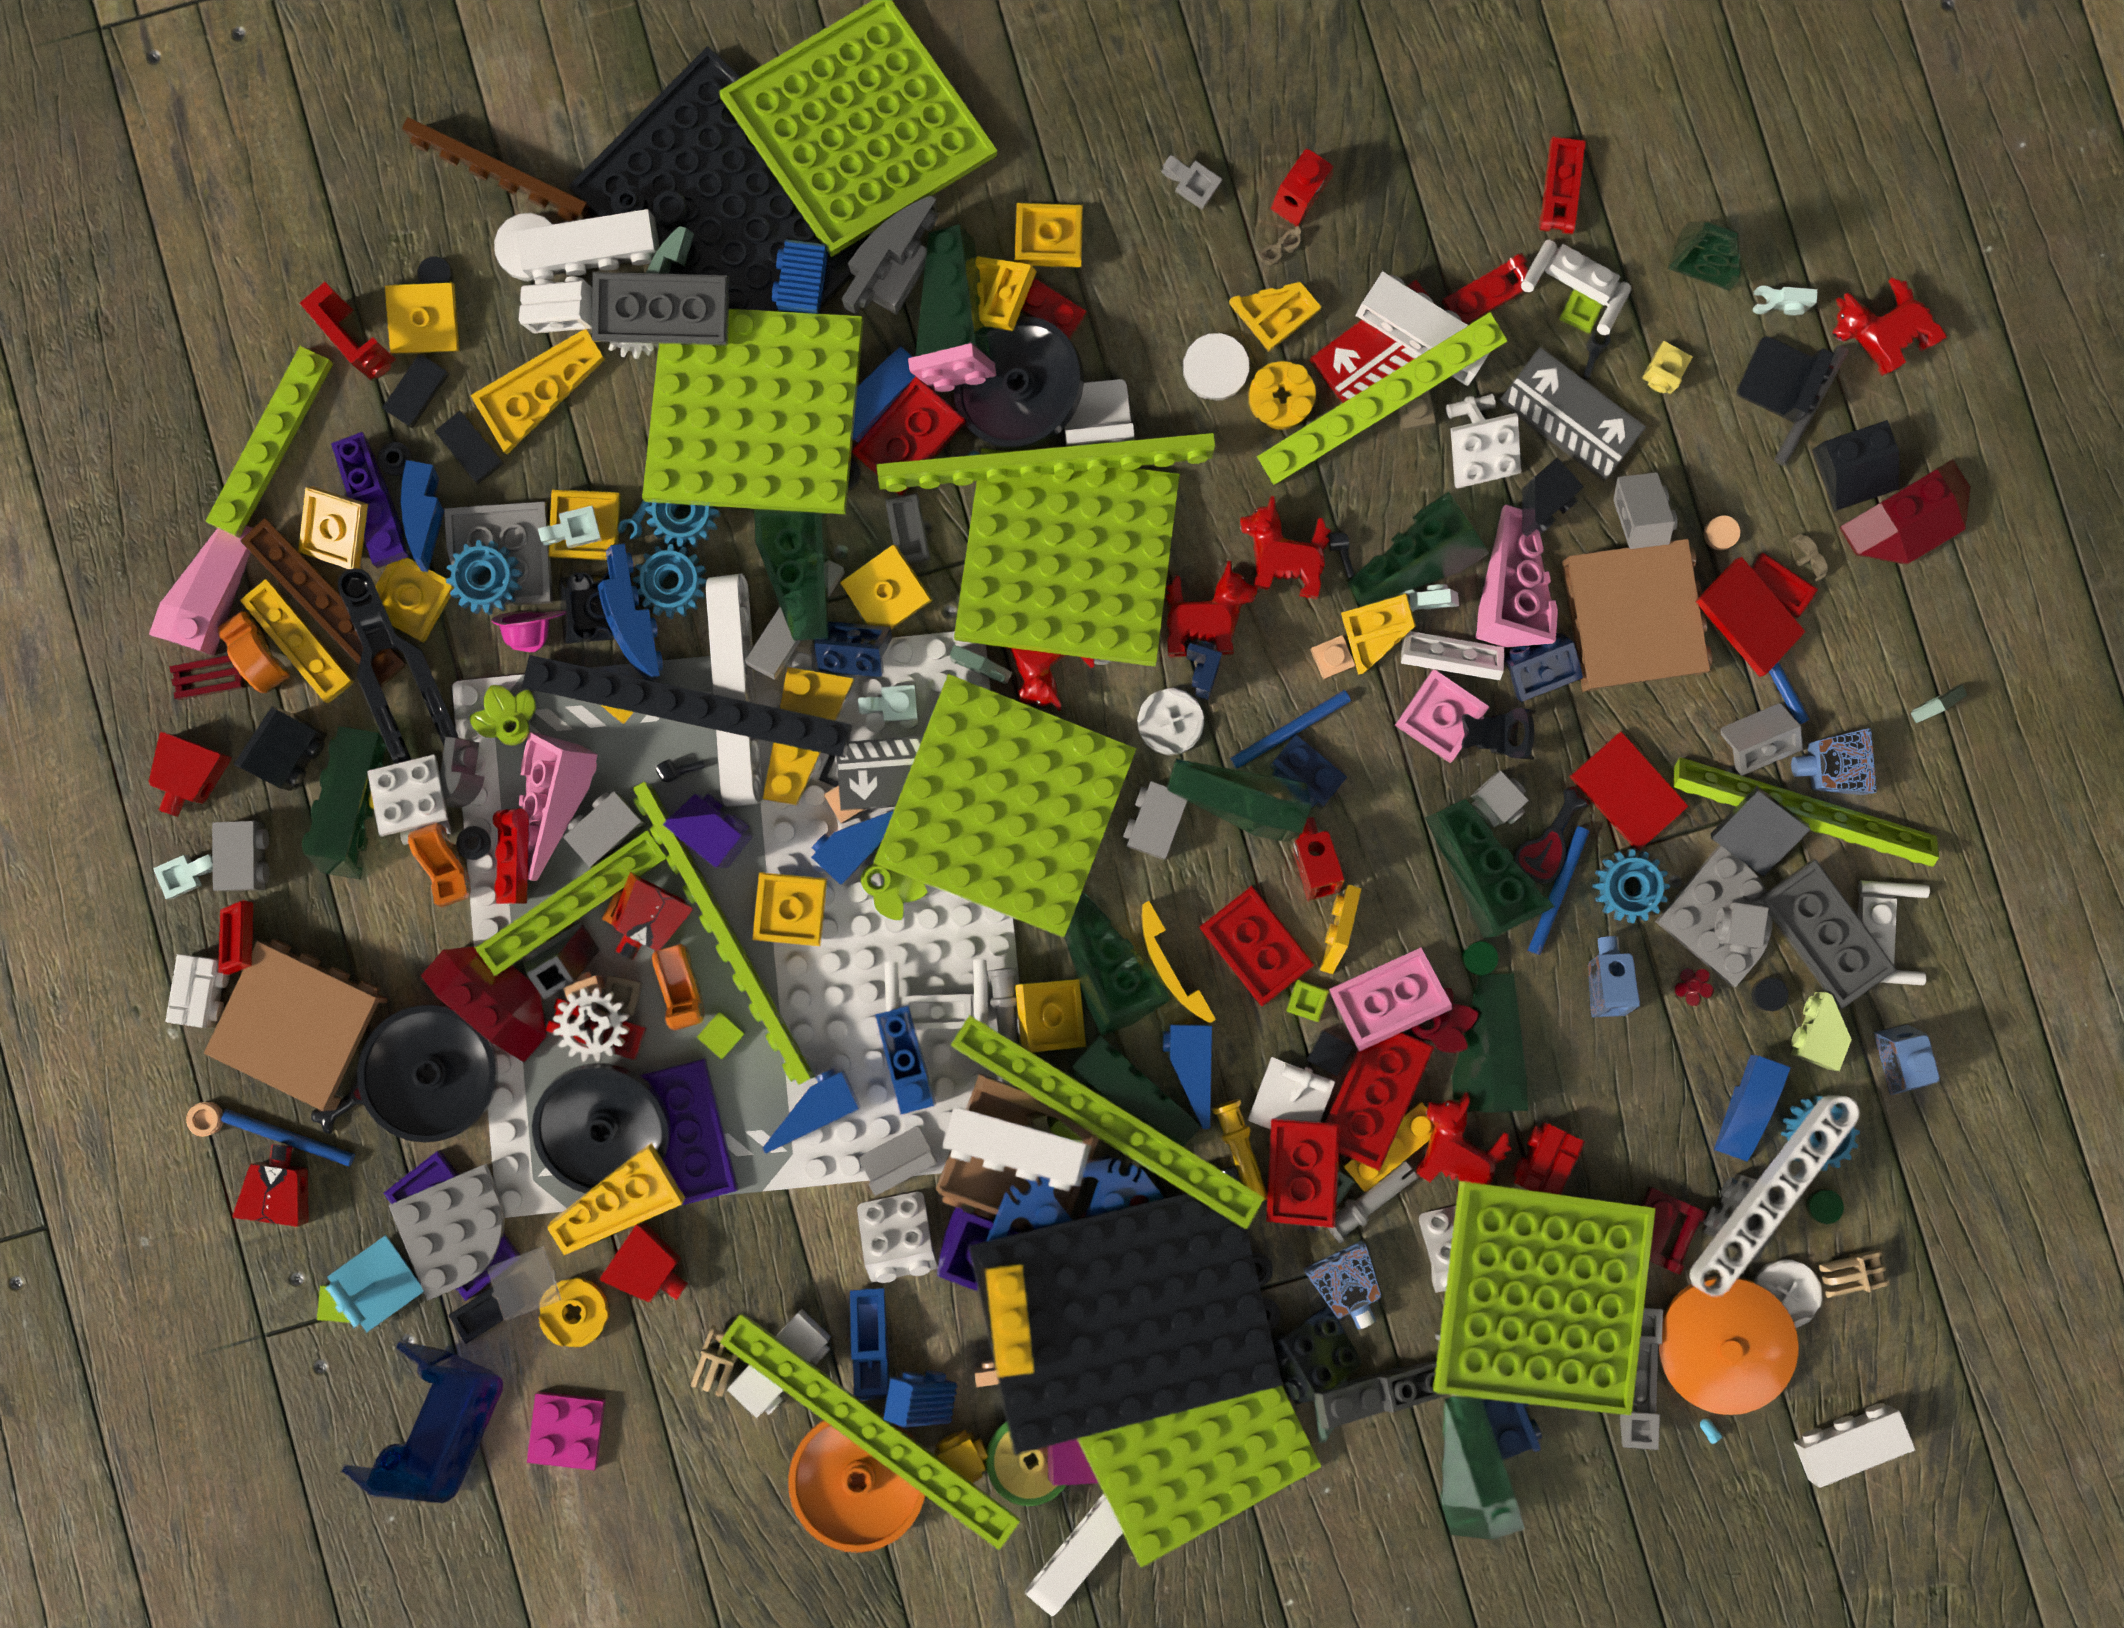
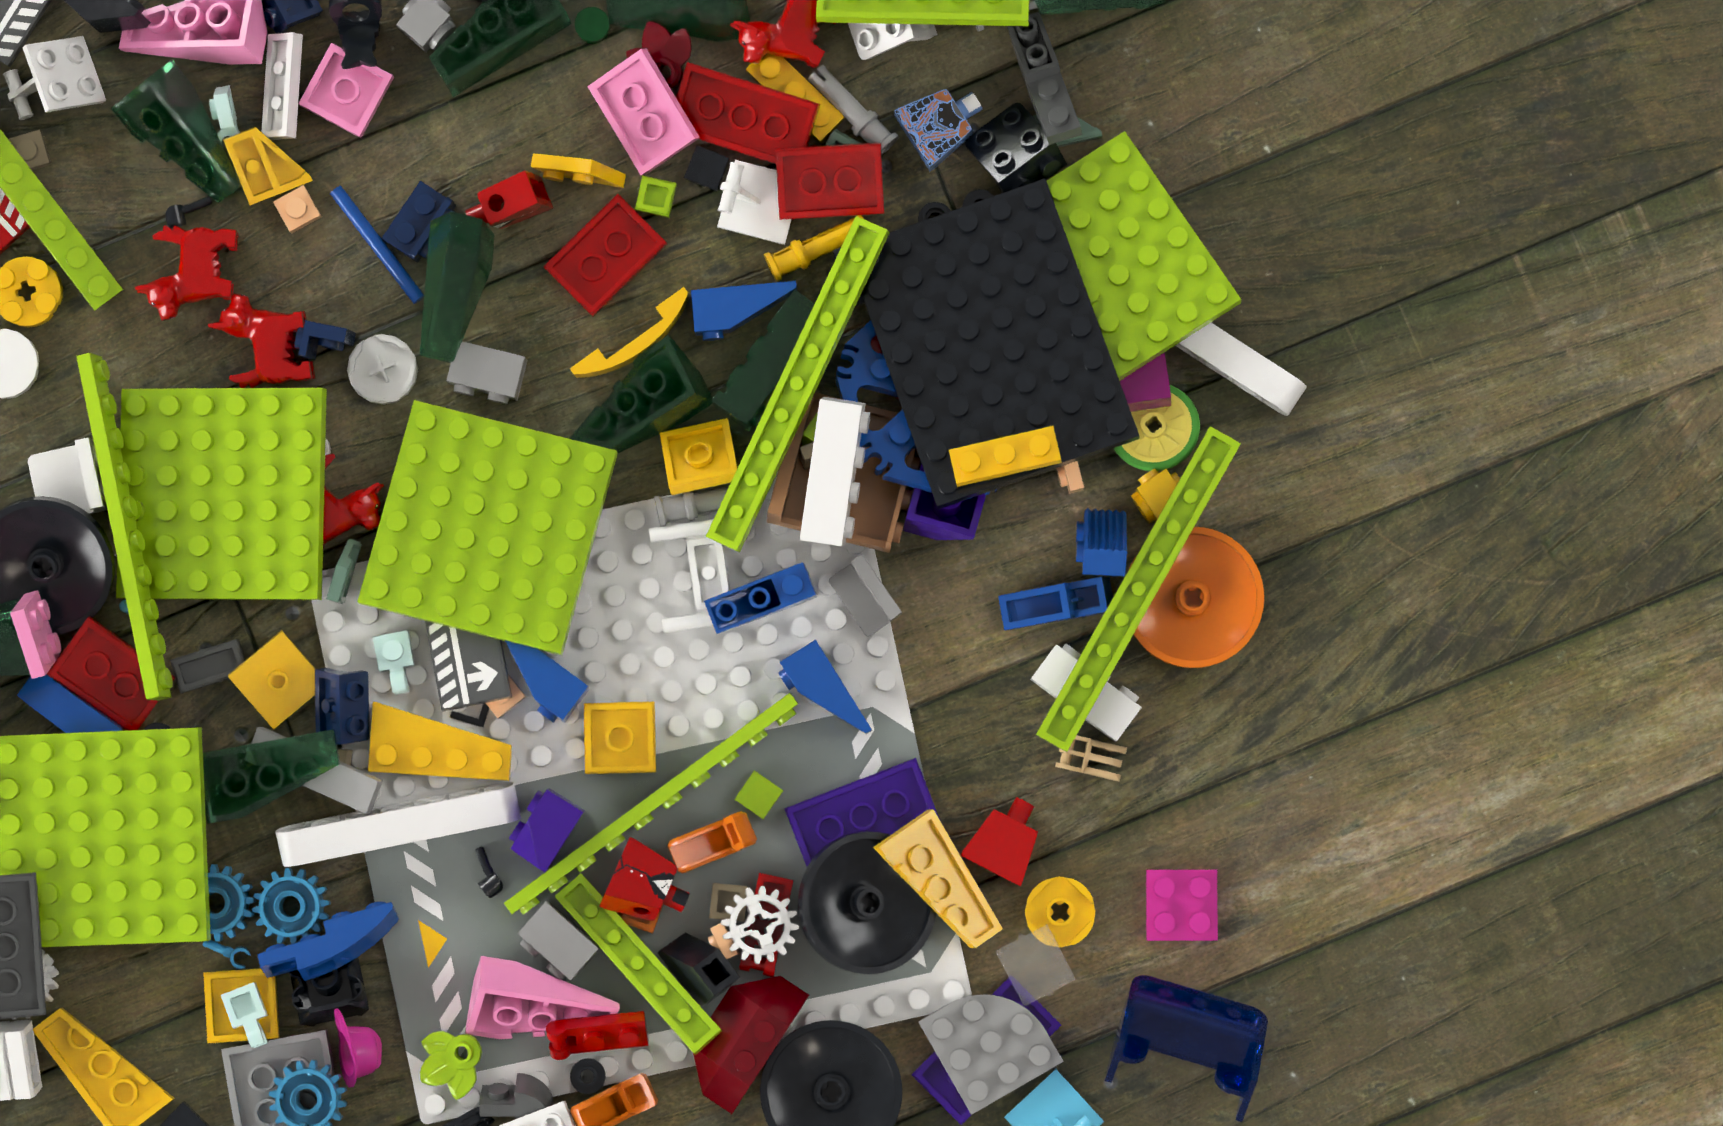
camera: 85 degrees left, 0 degrees up
black tile [448,1277,526,1344] -> none
black plate [522,655,853,758] -> none
white bracket [857,1192,938,1283] -> none
lime plate [861,864,927,921] -> none

